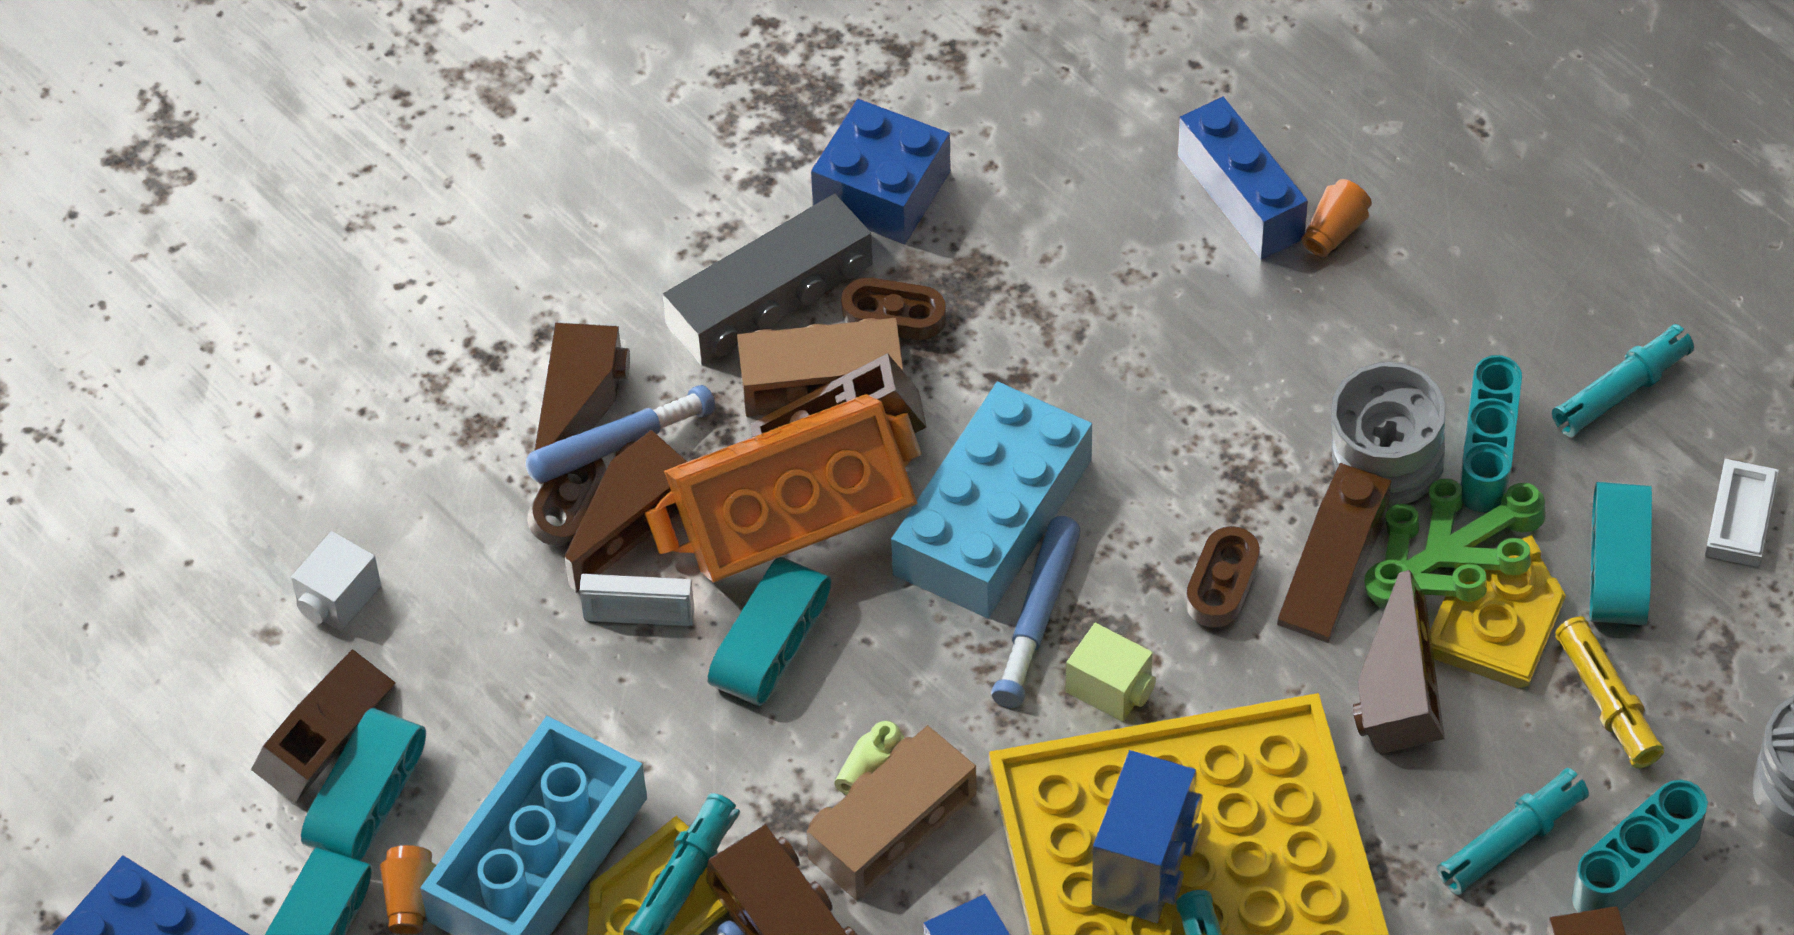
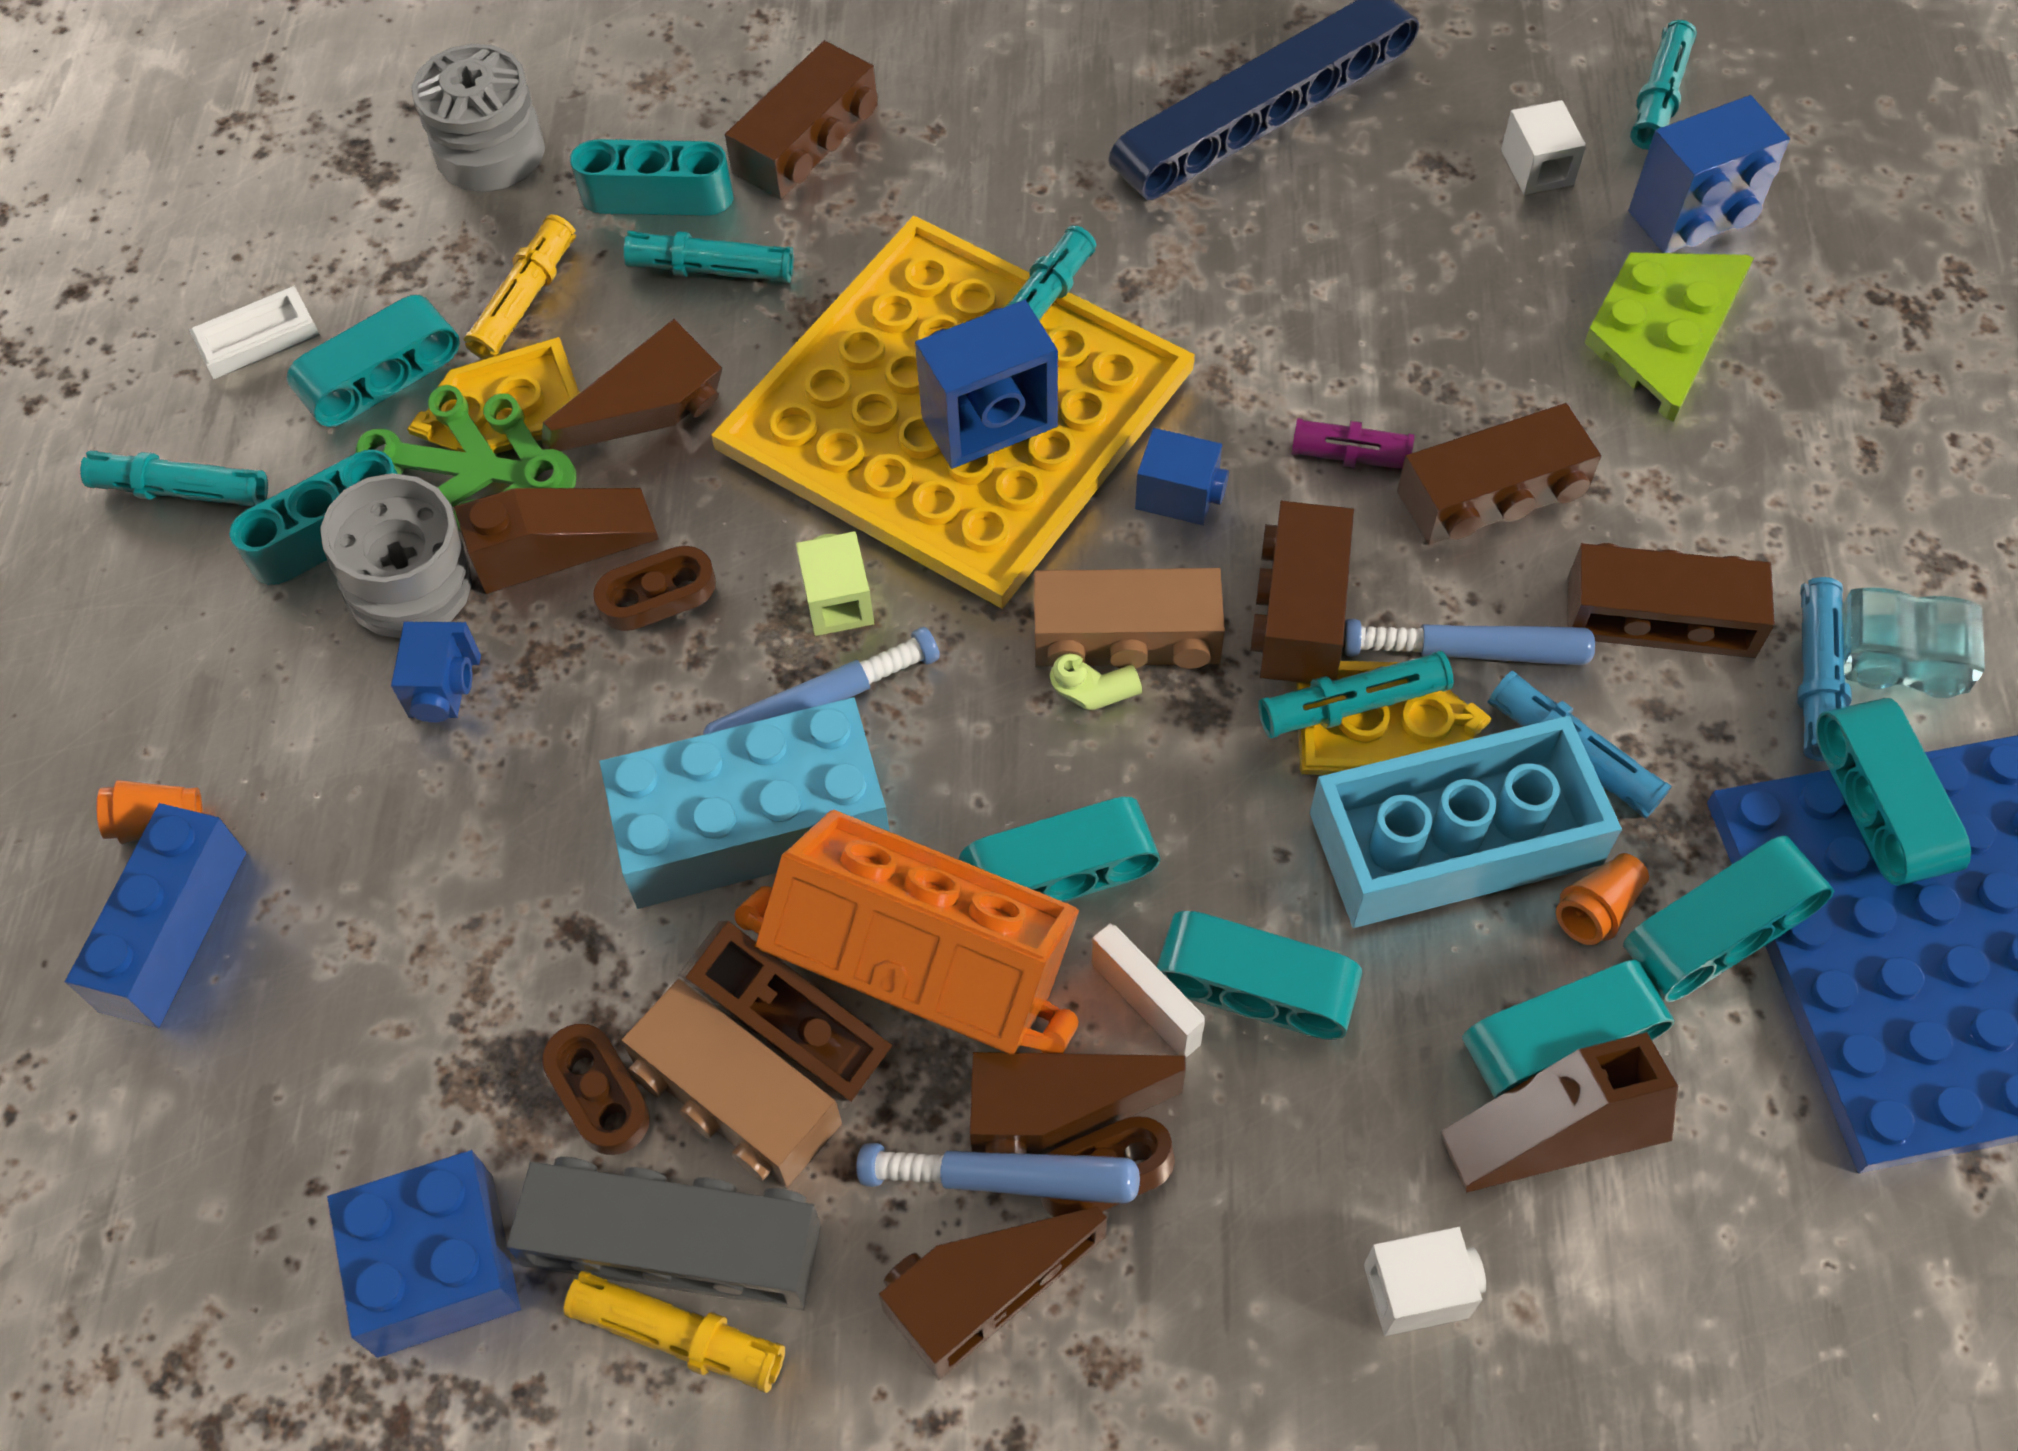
camera: 135 degrees left, 5 degrees up
none -> blue brick [391,622,481,723]
none -> yellow pin [564,1270,785,1393]
none -> teal beam [1156,911,1363,1040]

